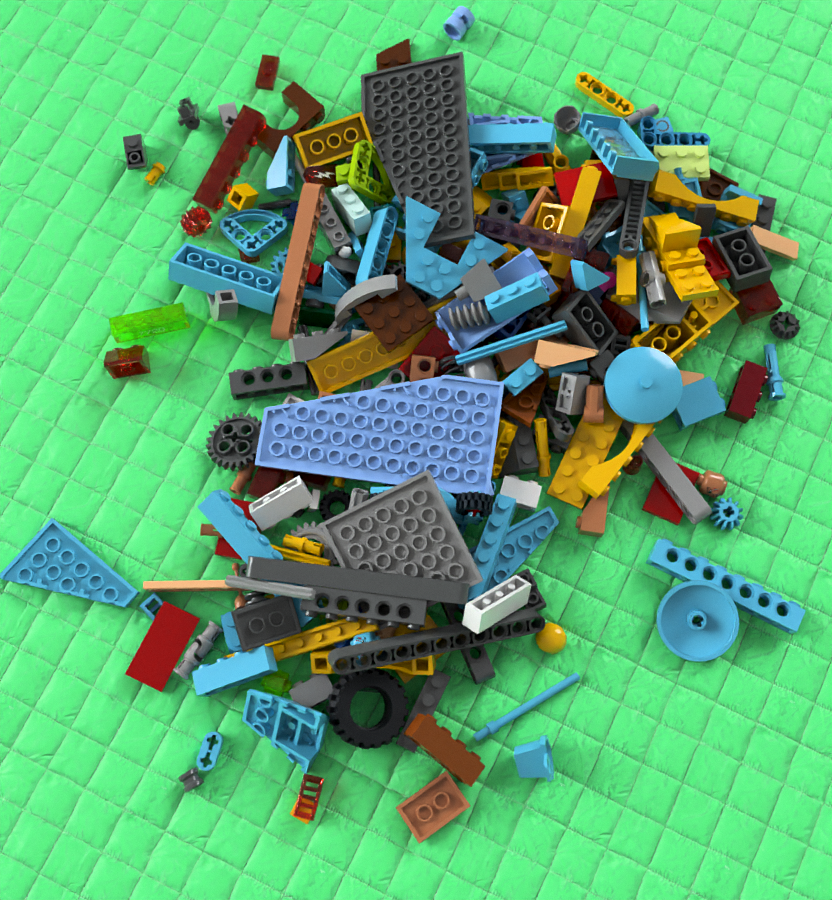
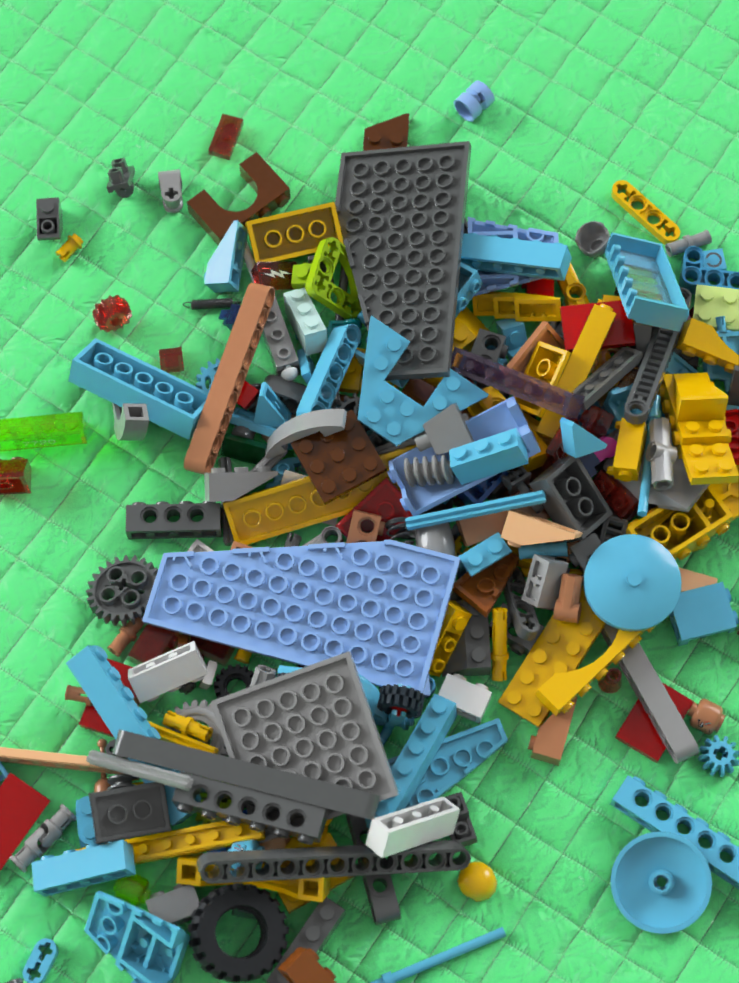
camera: 10 degrees right, 5 degrees down
clear red brick [192,105,267,214] -> none
medium azure beam [219,209,288,257] -> none
yellow brick [227,183,259,211] -> none

